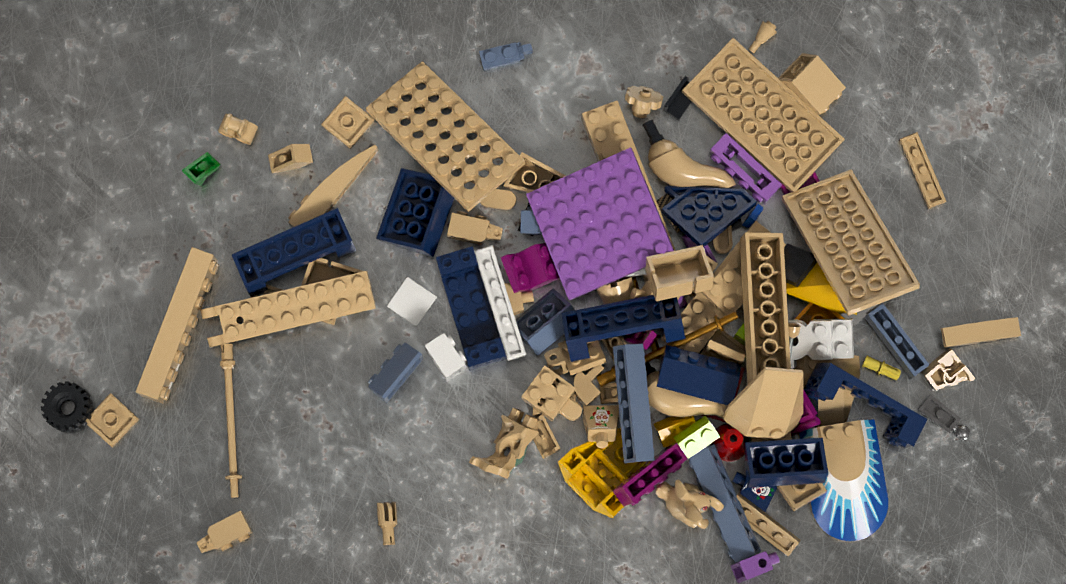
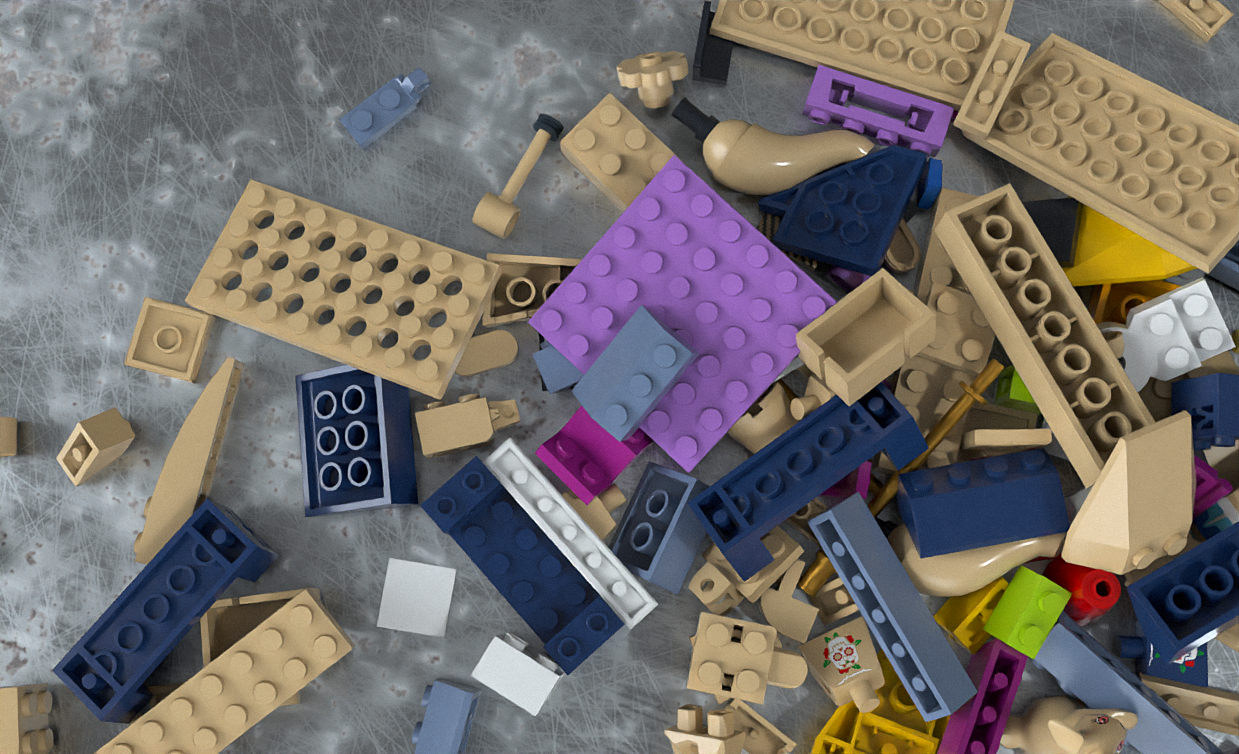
camera: 15 degrees left, 0 degrees up
none -> tan piece [472,113,564,240]
none -> sand blue slope [572,305,700,442]
none -> tan plate [953,30,1031,140]

